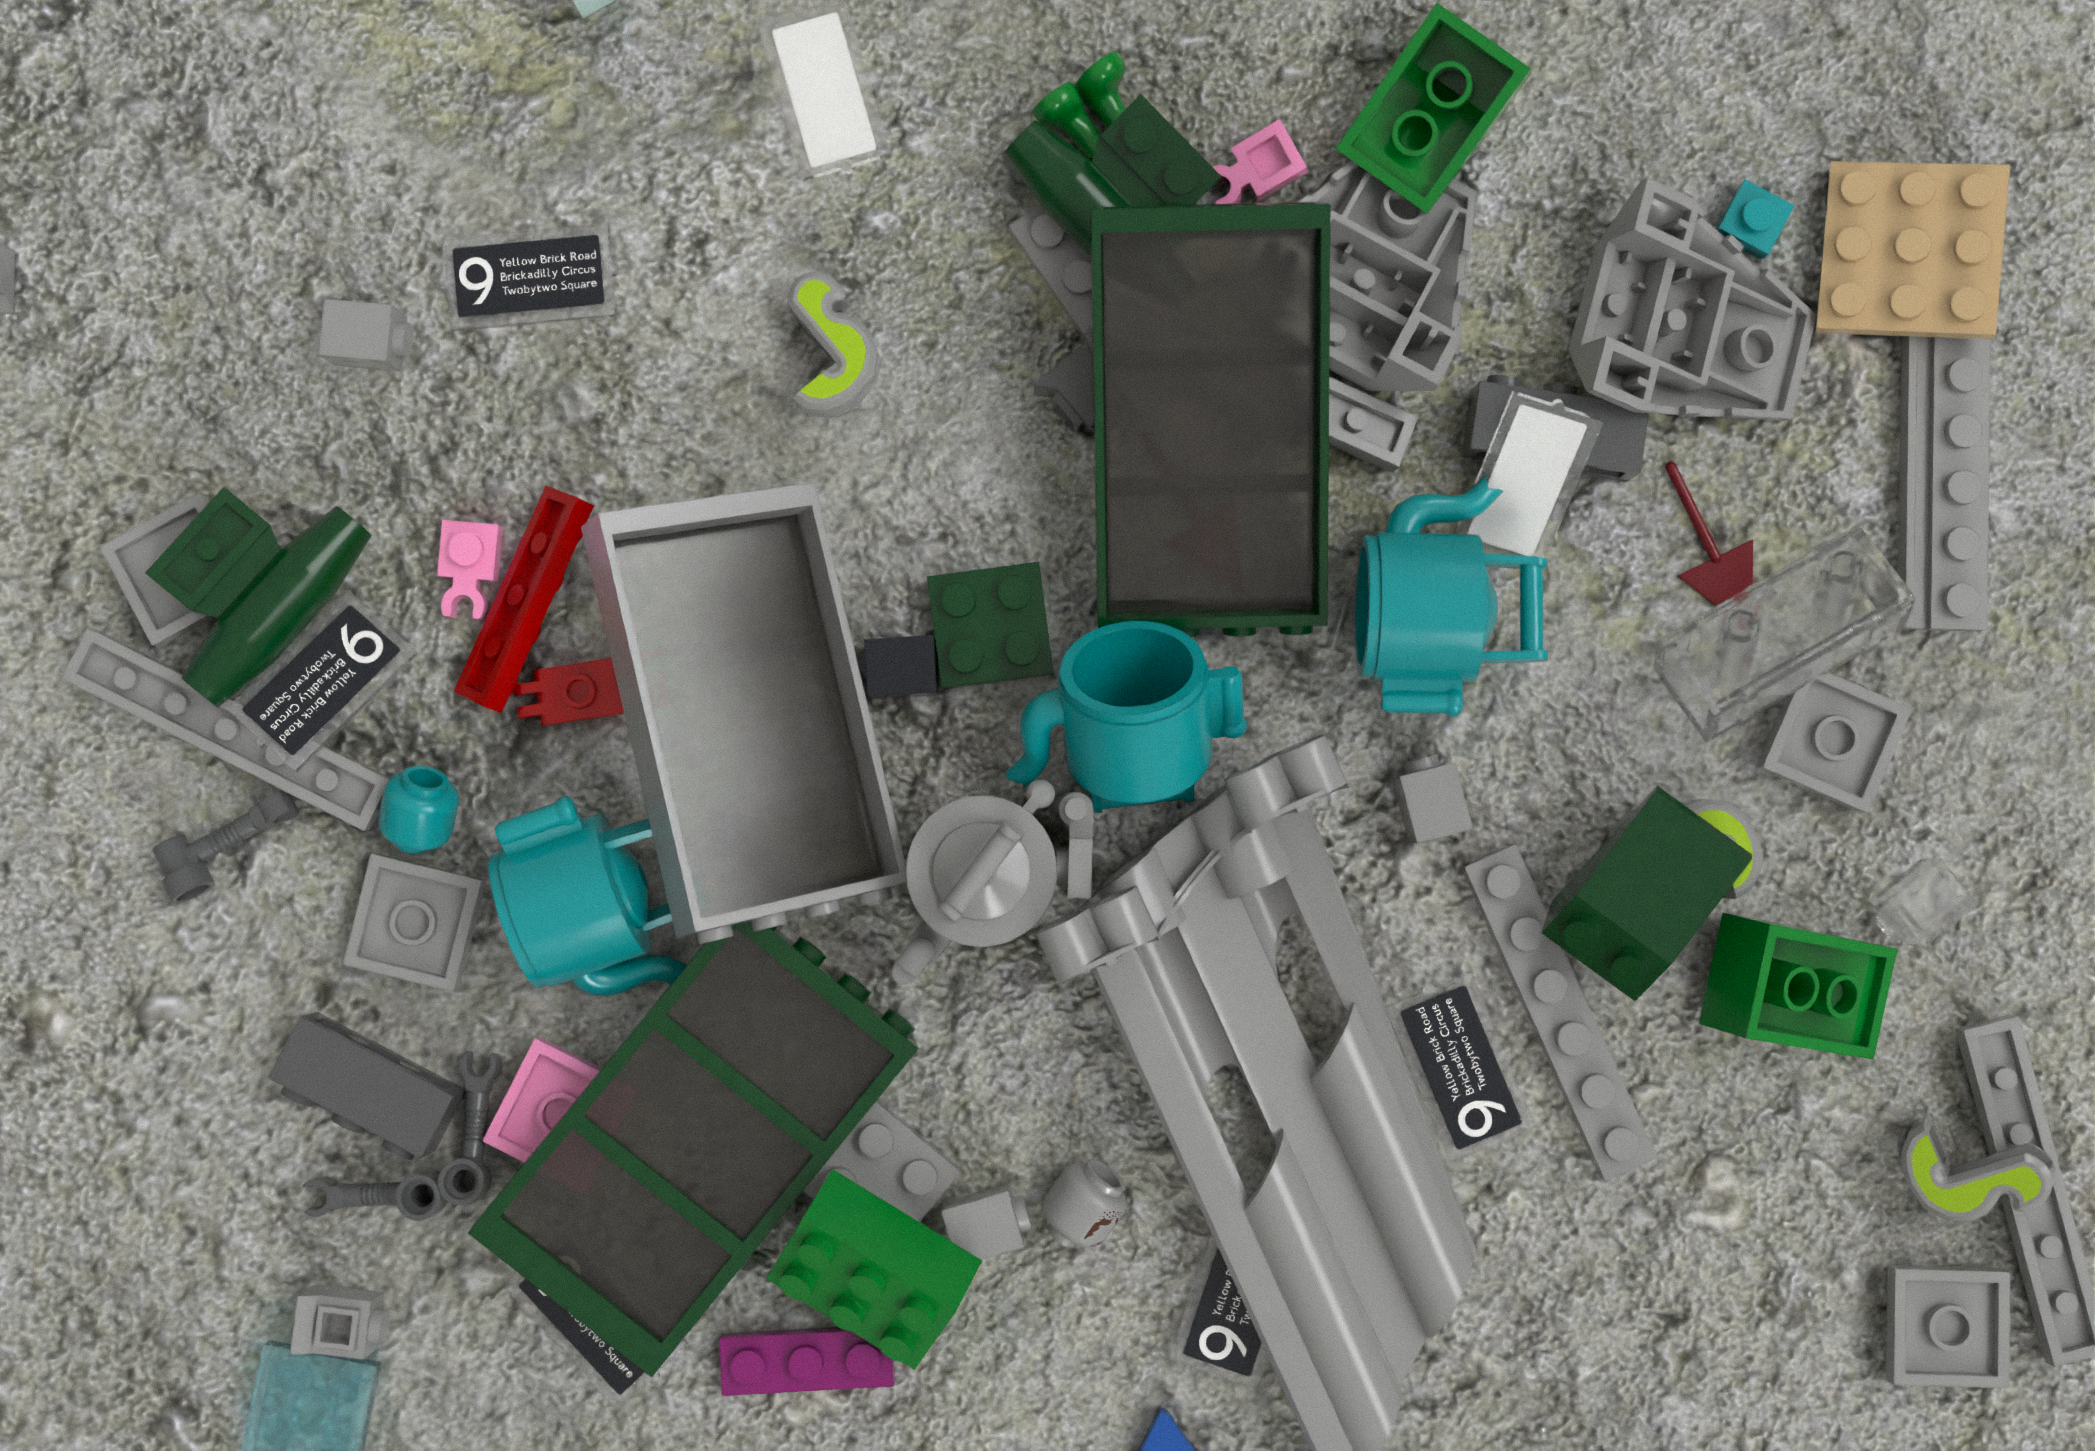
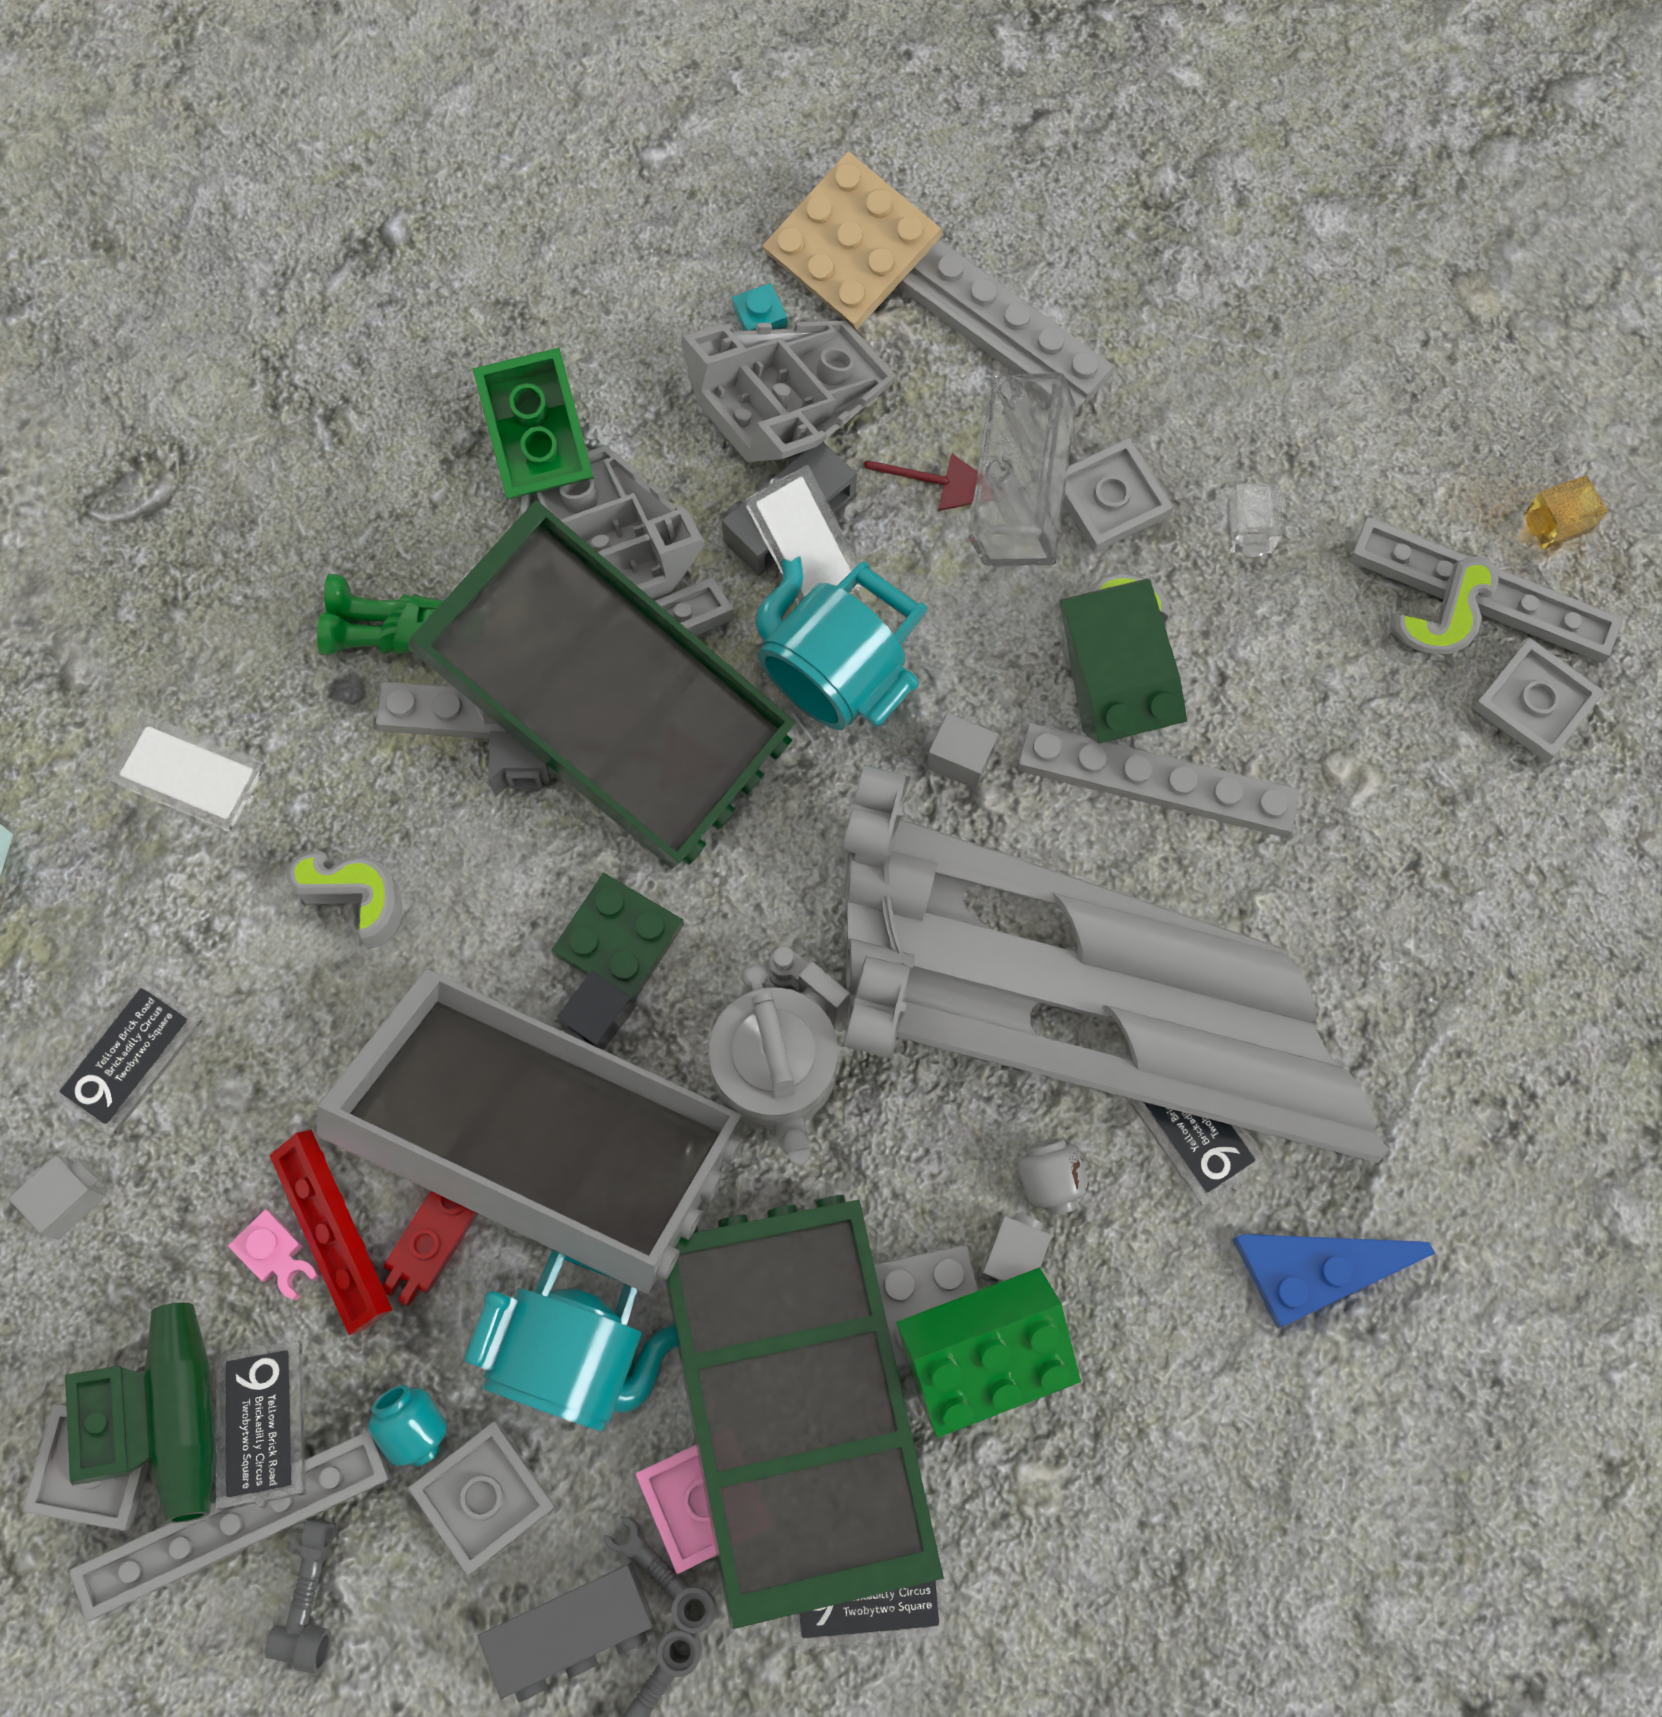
camera: 55 degrees left, 15 degrees down
magenta plate [719,1327,895,1396] -> none
dark green plate [1003,94,1222,306] -> none
teal piece [1005,621,1247,813] -> none
bright pink plate [1213,119,1309,204] -> none
piece [1385,971,1537,1163] -> none
green slope [1699,912,1897,1060] -> none

